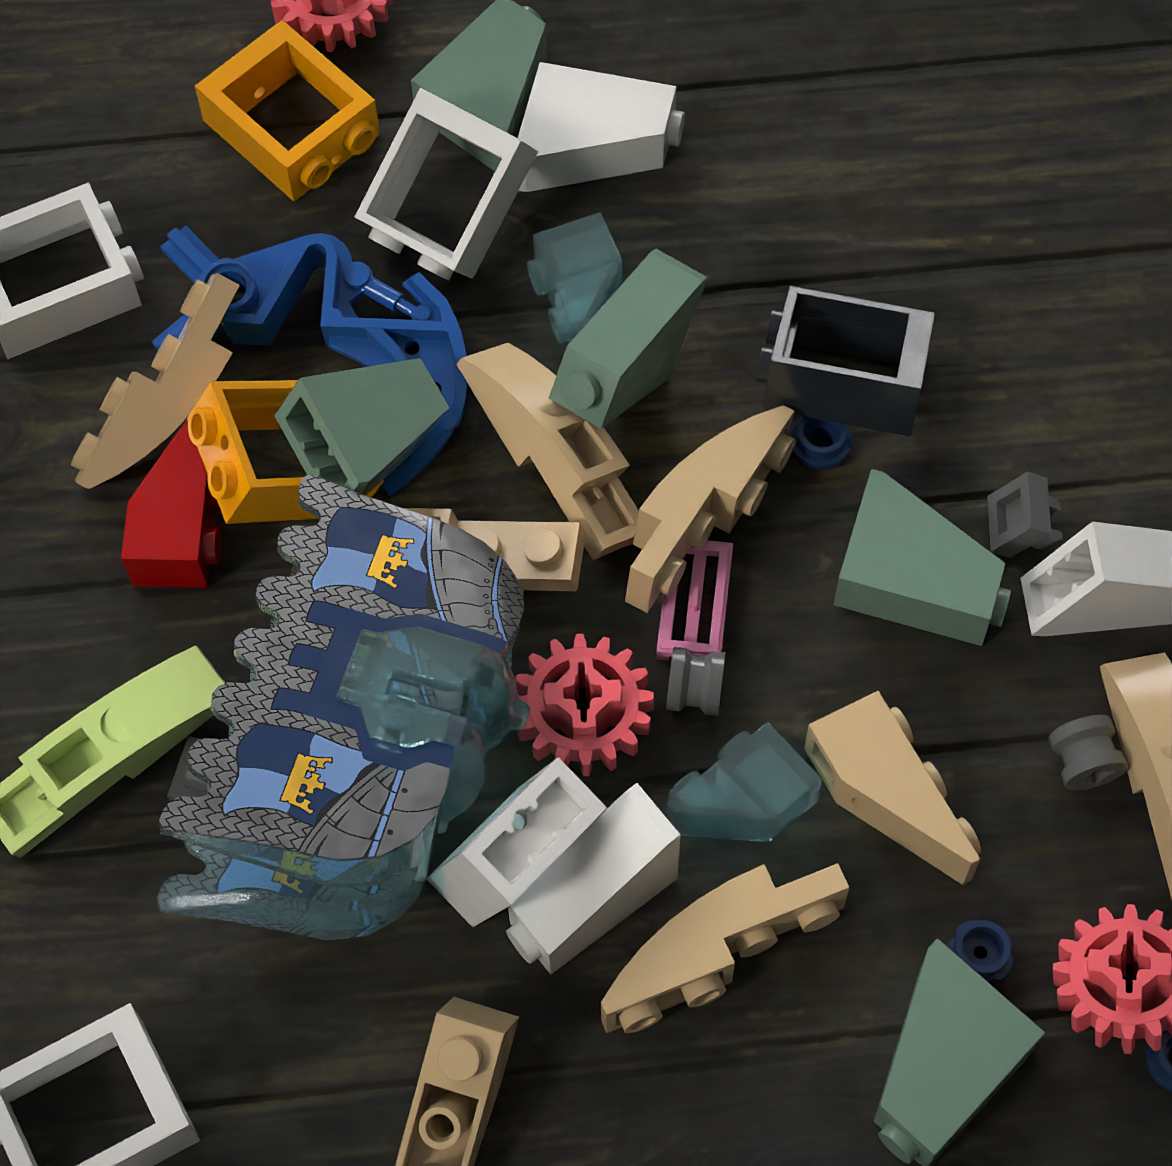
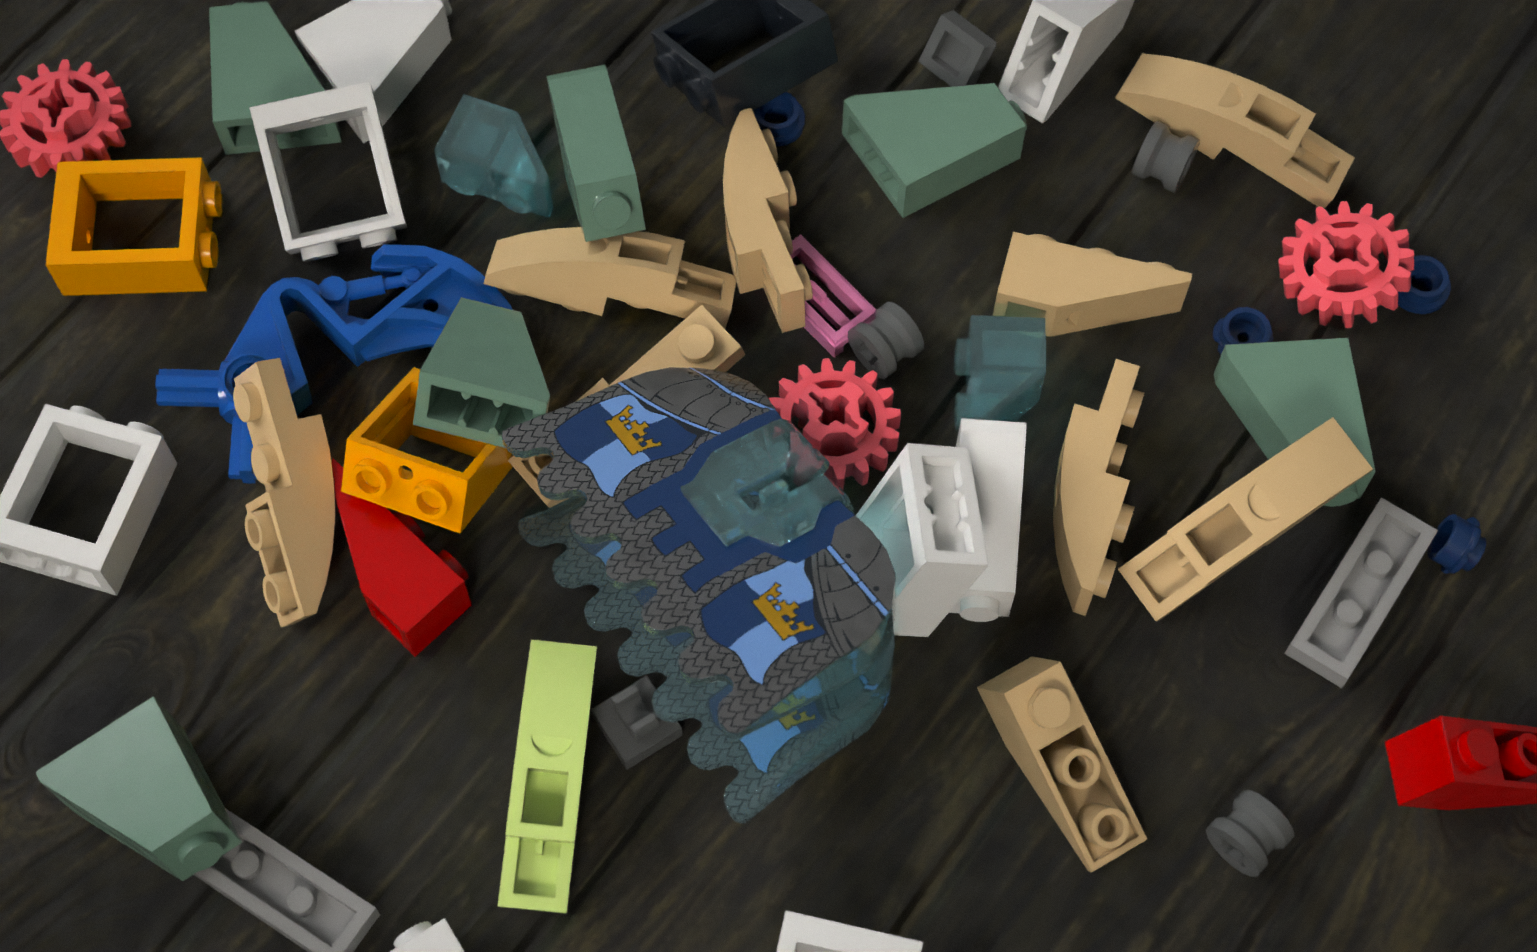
camera: 50 degrees left, 0 degrees up
none -> tan slope [1118,417,1374,621]

